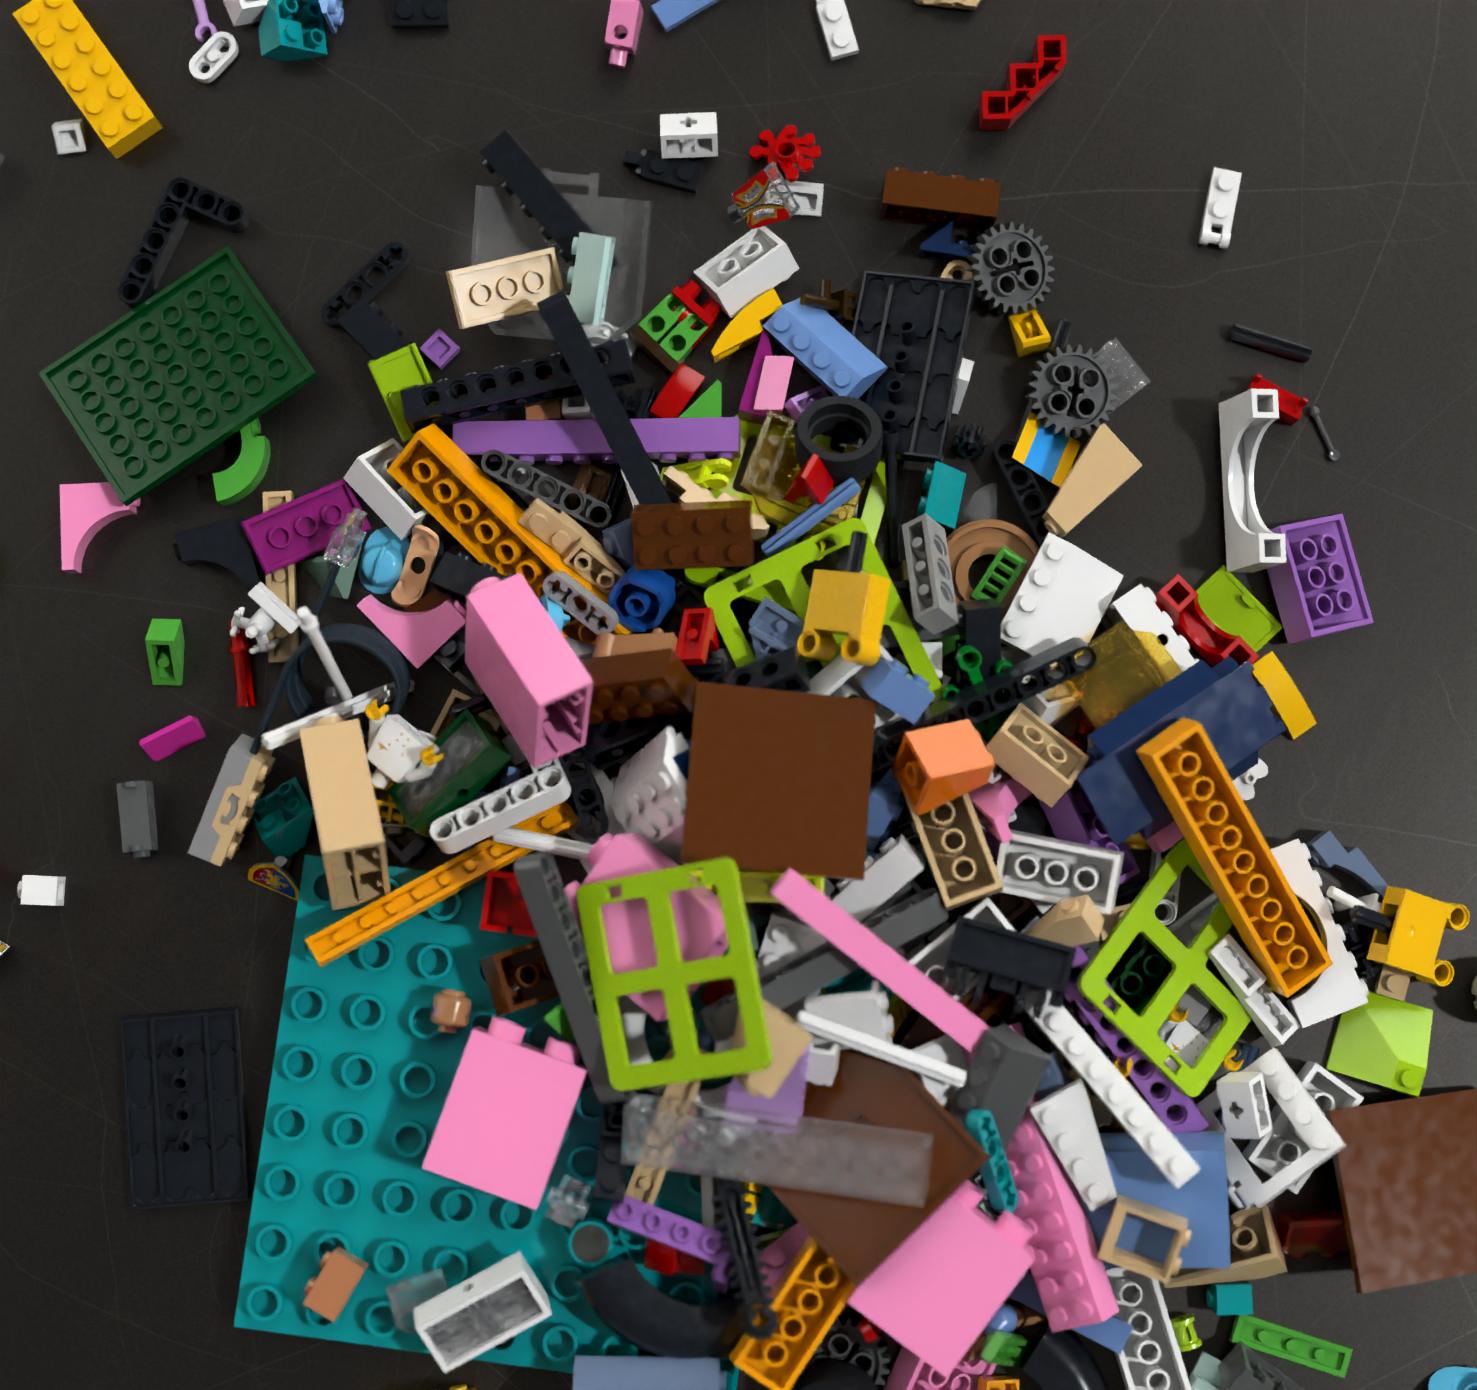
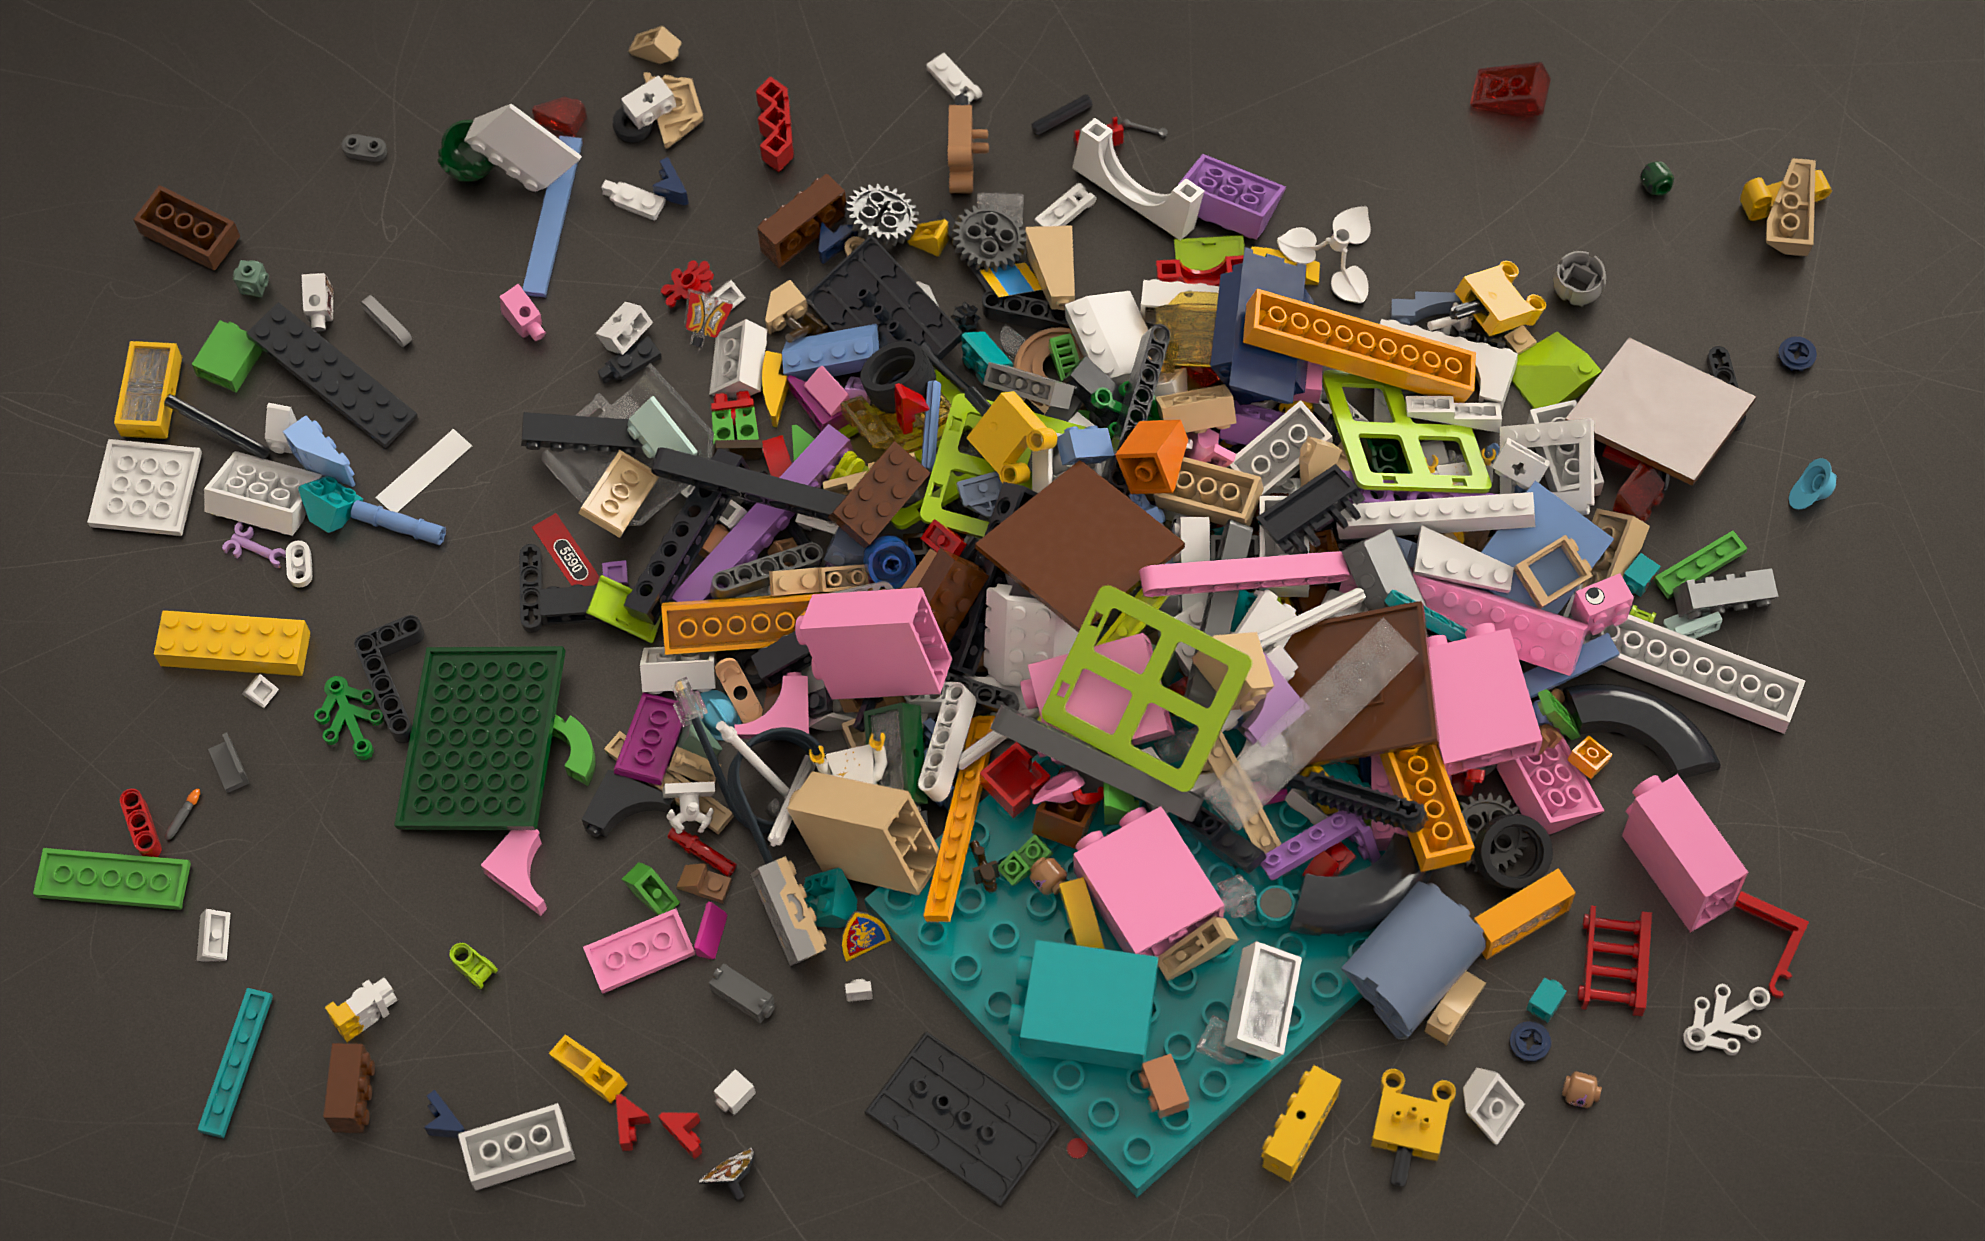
camera: 45 degrees left, 20 degrees down
none -> green plant [314,676,384,760]
none -> medium blue piece [351,500,446,545]
none -> white sticker [375,429,472,512]
none -> red sticker [532,513,600,586]
none -> bright pink plate [583,908,696,994]
none -> dark blue slope [653,157,689,205]
none -> tan hinge [668,747,721,783]
none -> medium nougat slope [677,864,732,904]
none -> tan slope [765,280,808,335]
none -> white plate [845,979,873,1001]
none -> medium nougat piece [948,93,989,193]
none -> dark brown arm [969,840,1000,893]
none -> bright green slope [998,834,1054,886]
none -> teal brick [1008,940,1158,1071]
none -> bright pink piece [1032,771,1104,805]
none -> white plate [1035,183,1097,227]
none -> yellow slope [1059,877,1104,949]
none -> red sticker [1067,1138,1088,1158]
none -> tan slope [1158,916,1238,981]
none -> white plant [1277,206,1371,304]
none -> bright pink brick [1570,573,1634,636]

